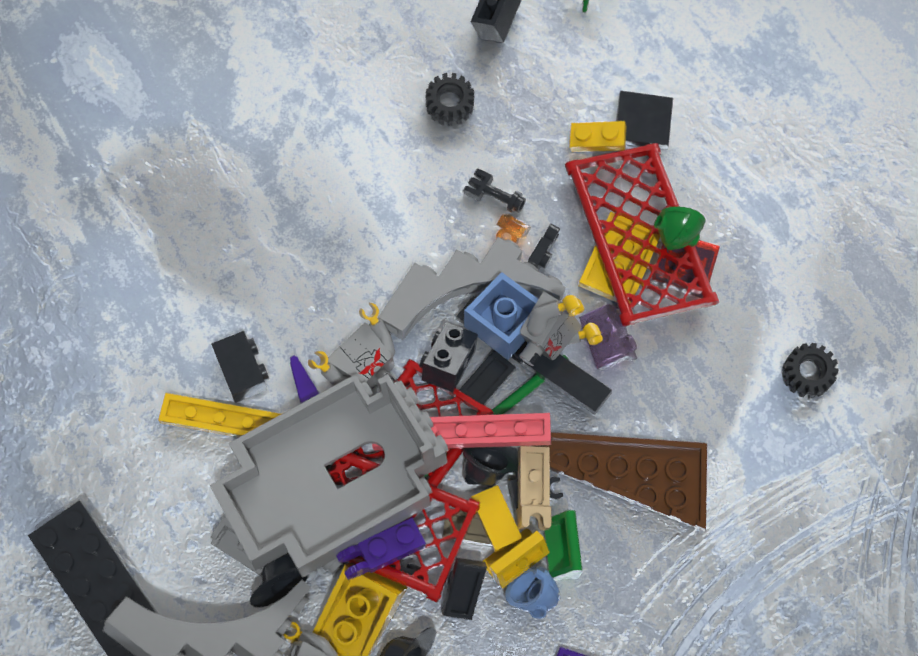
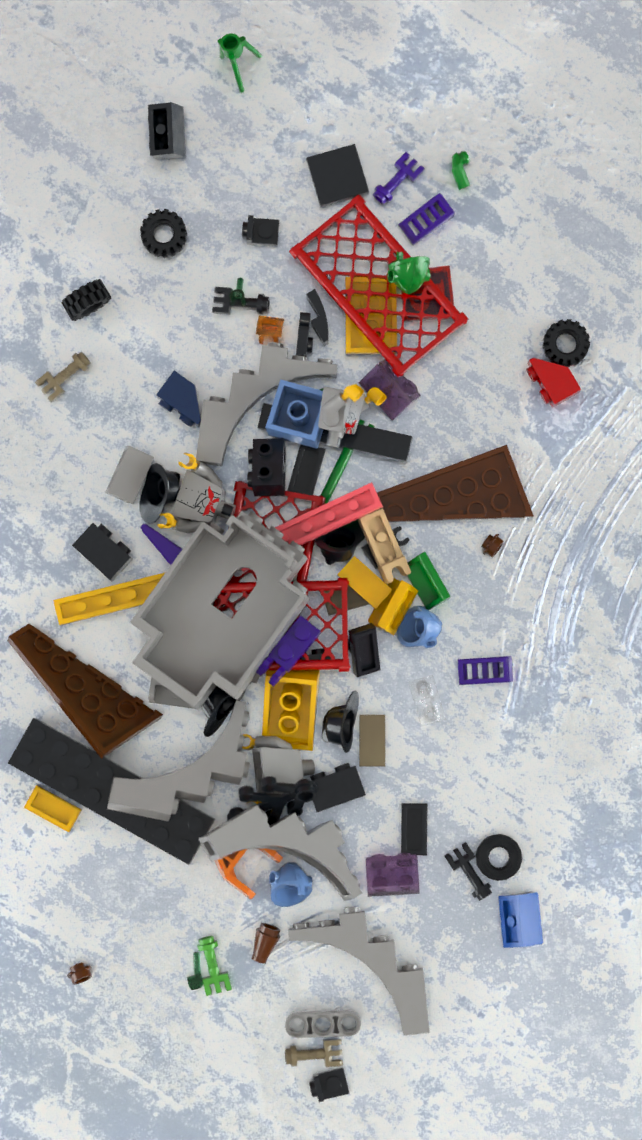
camera: 15 degrees left, 15 degrees up
yellow plate [570,121,626,152] -> none
none -> reddish brown wing [7,624,163,759]
none -> yellow tile [24,785,82,832]
none -> dark tan hinge [35,352,91,402]
none -> black tyre [61,279,111,321]
none -> light grey hinge [105,446,154,504]
none -> black piece [139,463,180,524]
none -> dark blue slope [156,370,201,427]
none -> clear green hand [229,278,246,306]
none -> black bracket [242,215,279,247]
none -> black slope [306,289,329,346]
none -> dark purple hinge [373,152,425,205]
none -> dark purple slope [398,193,455,245]
none -> green arm [452,151,470,190]
none -> reddish brown plate [481,534,504,558]
none -> red slope [526,358,581,408]

